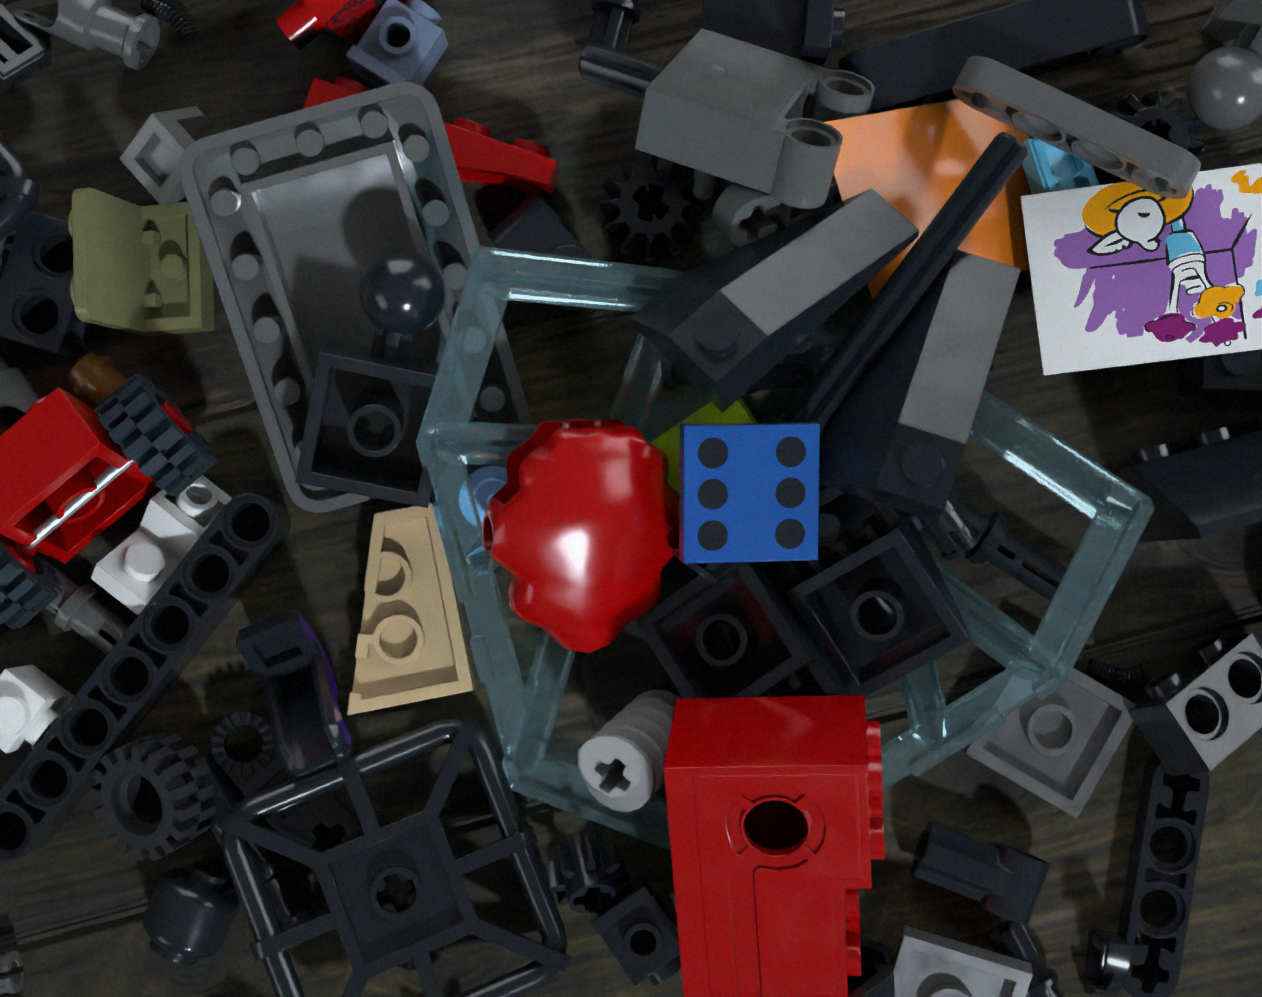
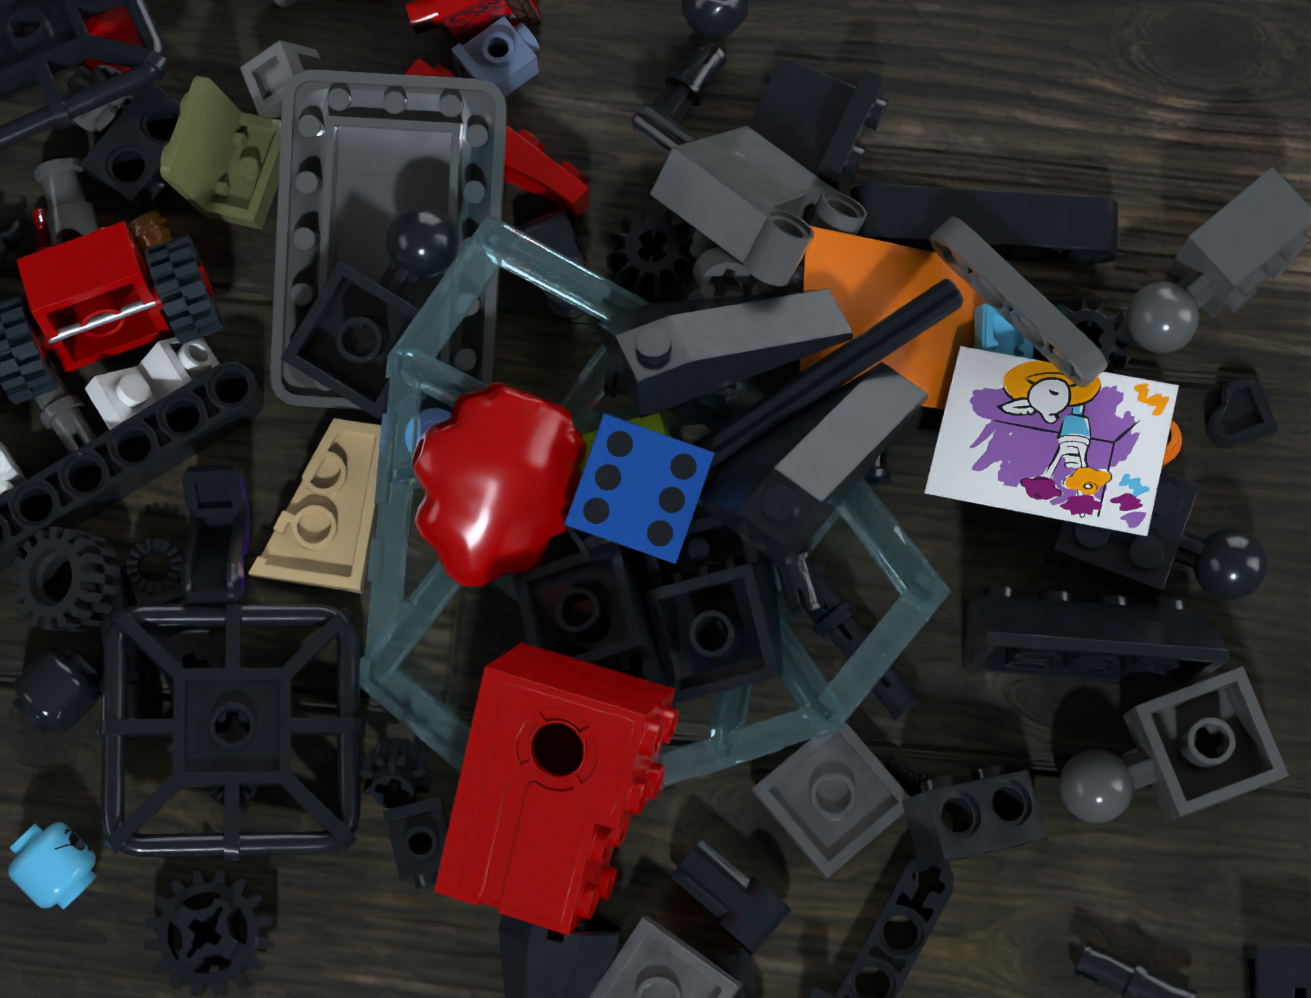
camera: 25 degrees right, 10 degrees down
light grey piece [577,689,681,812] -> none

